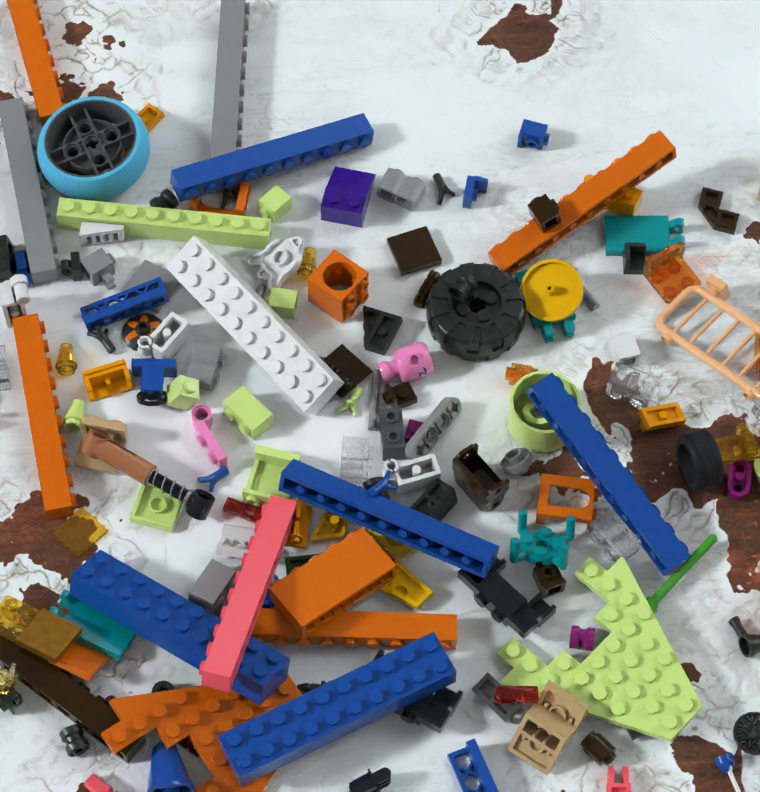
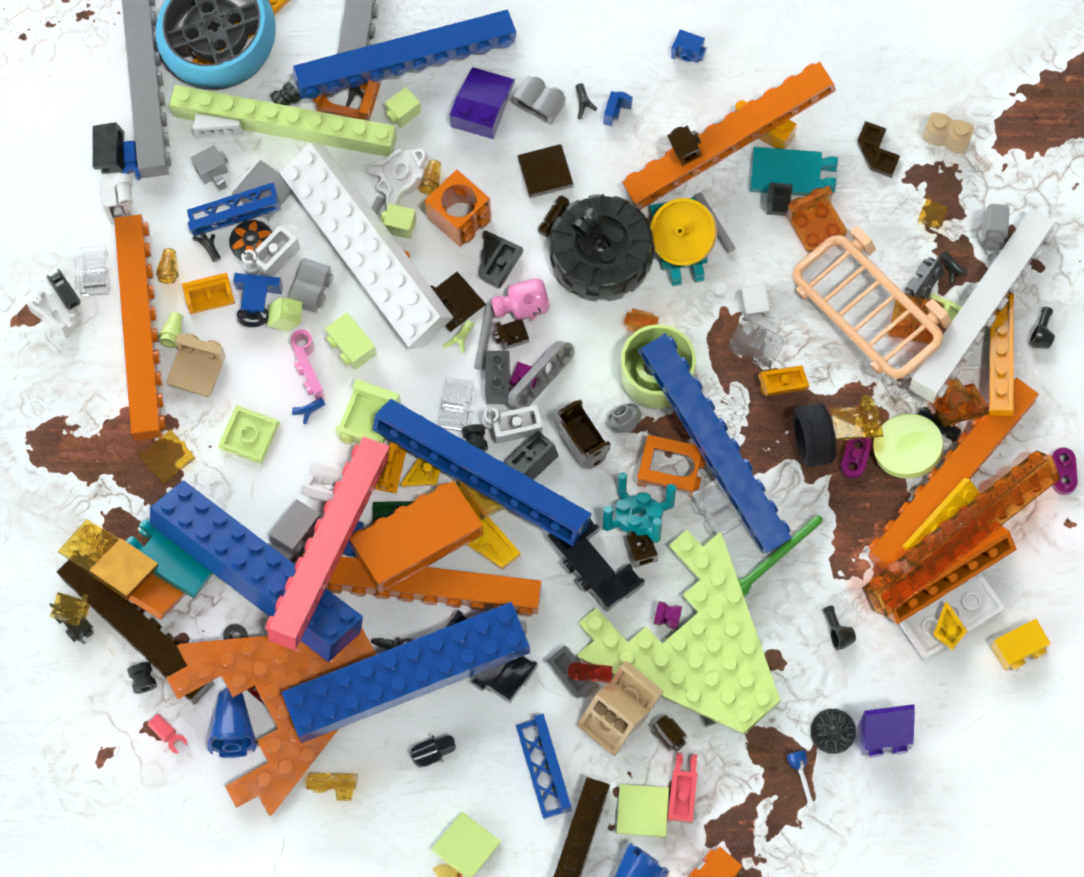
camera: 10 degrees right, 10 degrees up
pearl dark grey tile [60,251,82,282] -> none
piece [81,428,215,521] -> none
clear red bar [223,497,262,524] -> none
blue bar [369,470,397,496] -> none

